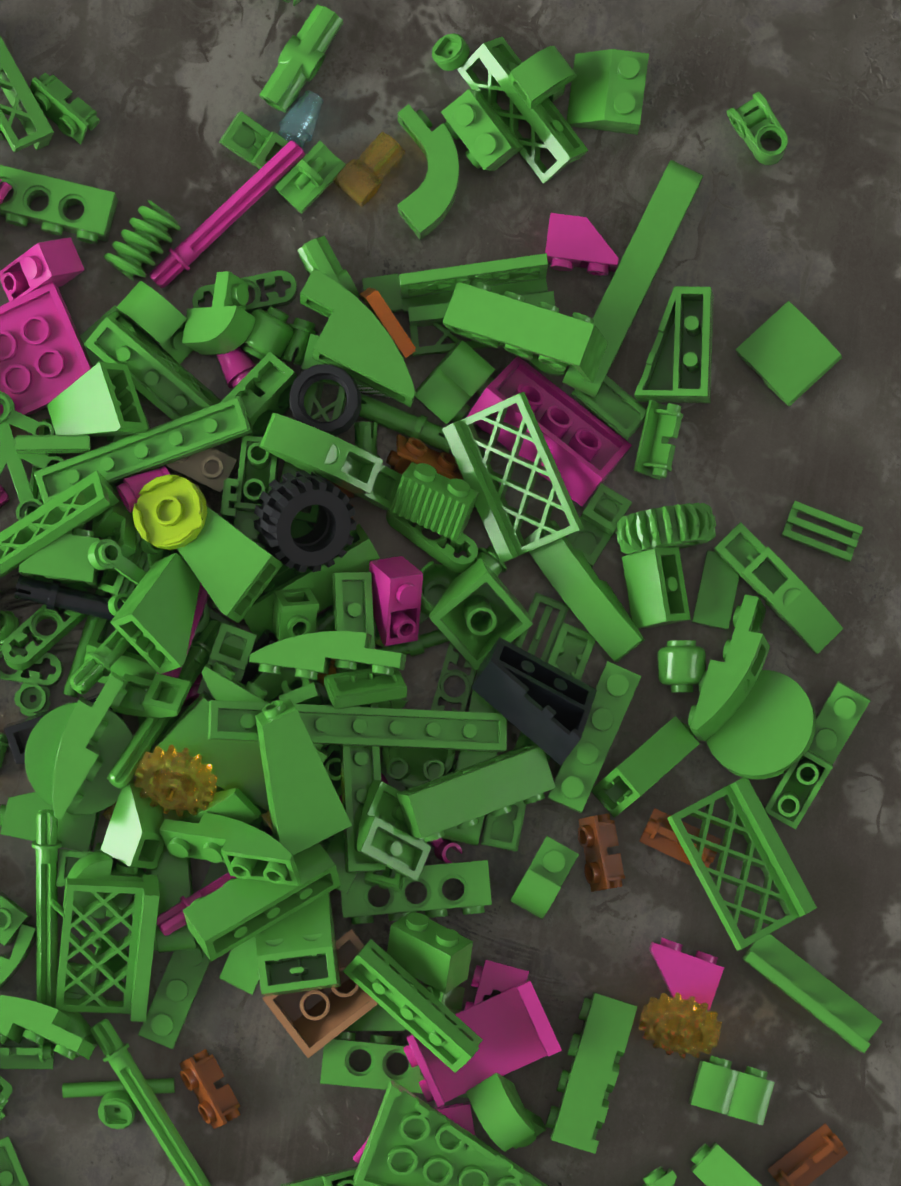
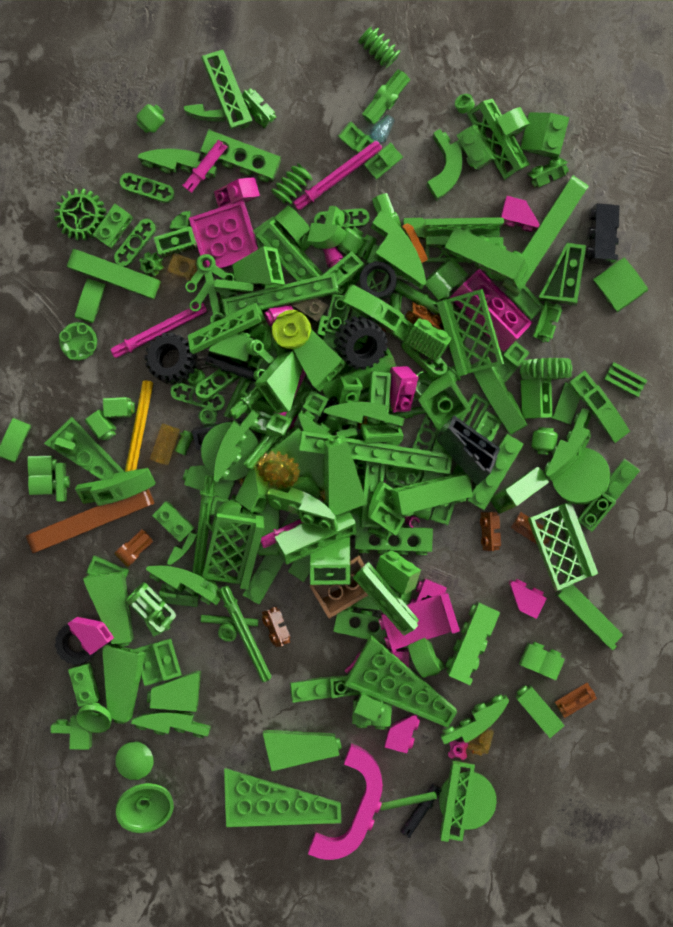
camera: 10 degrees right, 5 degrees up
clear yellow piece [334,131,405,207] -> none
bright green brick [510,836,579,920] -> none
clear yellow gear [639,993,722,1059] -> none
bright green piece [727,92,788,165] -> none
none -> bright green hinge [527,158,569,188]
none -> black wedge [586,203,620,265]

